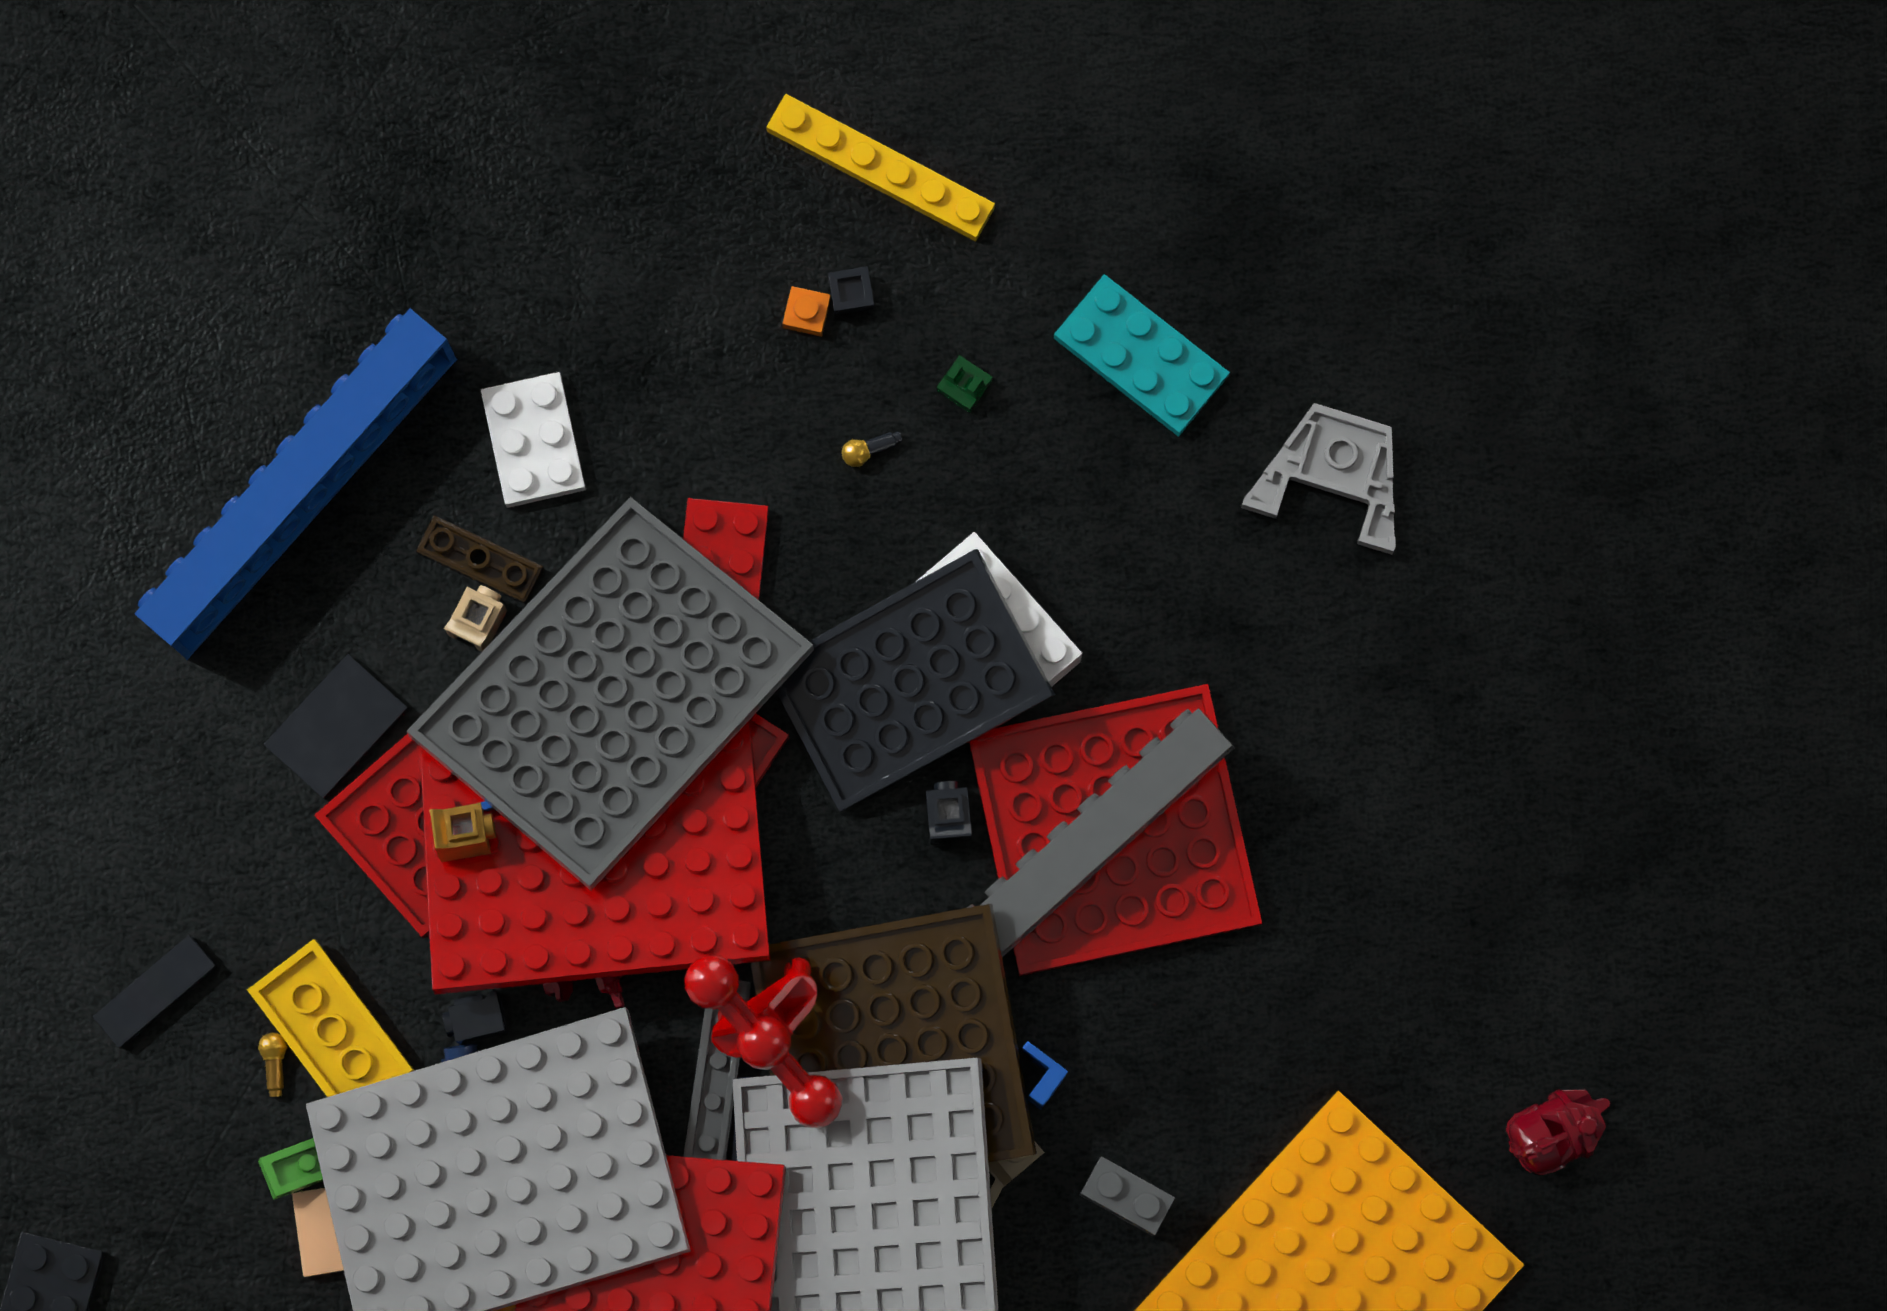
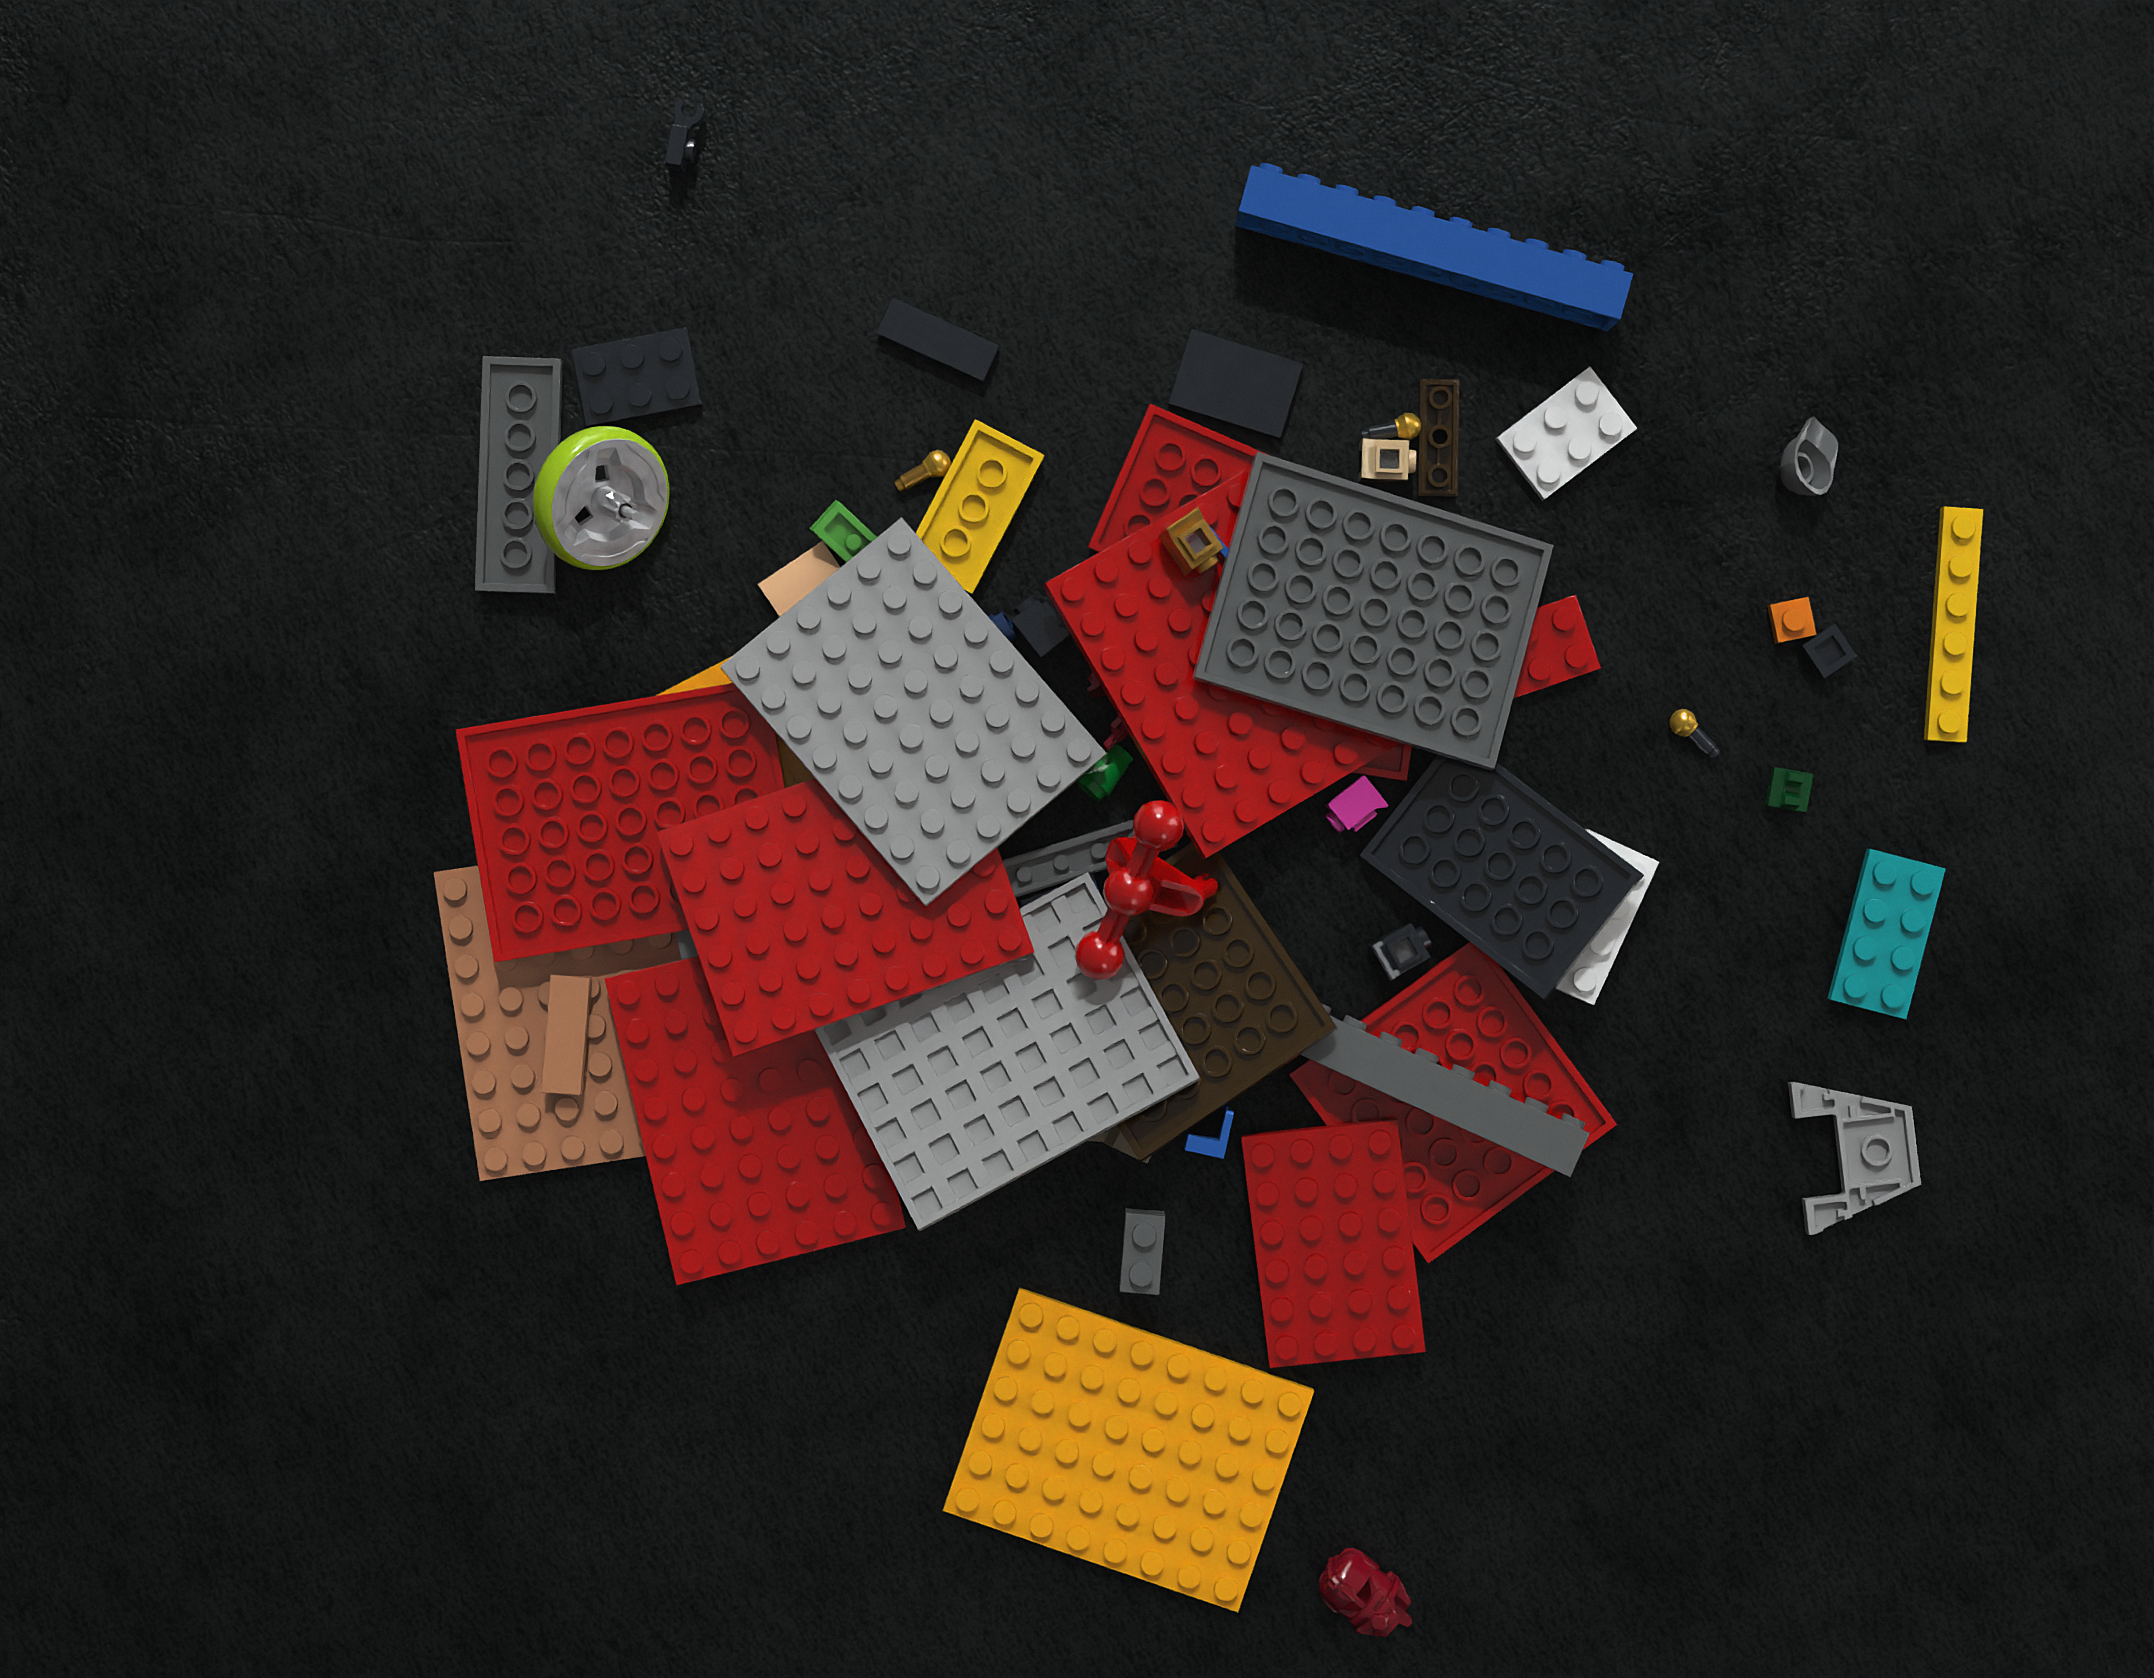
camera: 70 degrees right, 10 degrees up
none -> green cone [1076,744,1133,803]
none -> red plate [1241,1118,1426,1368]
none -> dark pink window [1325,775,1389,834]
none -> piece [1361,413,1421,440]
none -> dark grey cap [1780,417,1838,496]

